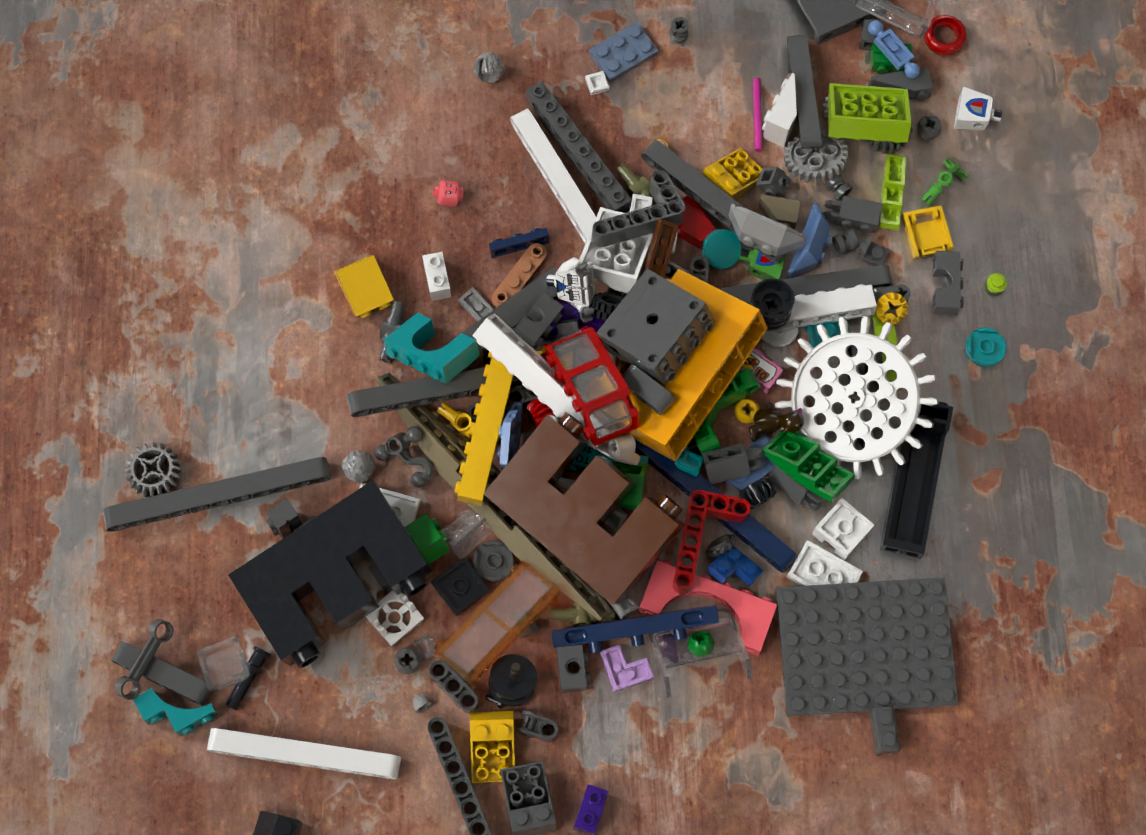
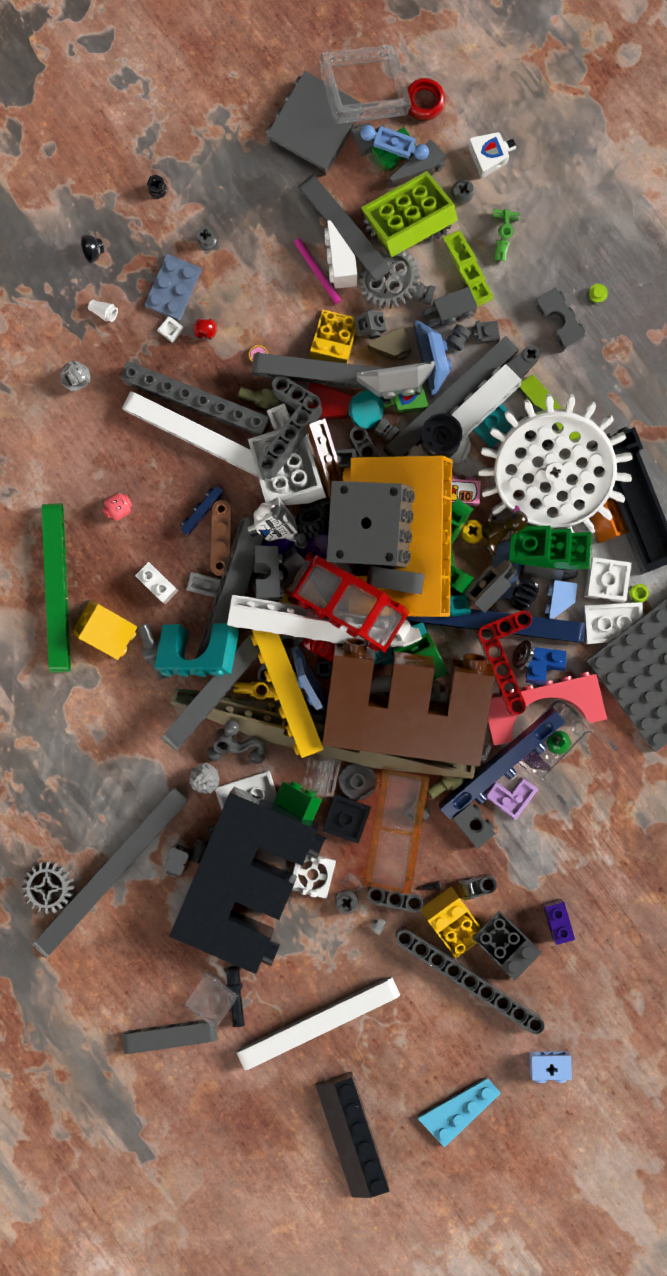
camera: 30 degrees left, 15 degrees up
dark grey piece [115,619,174,700] -> none
teal arch [133,688,218,736] -> none
black wheel [488,654,537,707] -> none
yellow gear [876,292,909,325] -> none
yellow container [902,205,954,258] -> none
teal tile [965,327,1007,367] -> none
none -> green beam [42,503,71,673]
none -> white cone [88,299,118,322]
none -> red piece [193,317,217,340]
none -> dark grey wheel [374,418,400,444]
none -> light blue slope [544,580,577,619]
none -> orange panel [589,498,626,543]
none -> lime plate [629,584,649,603]

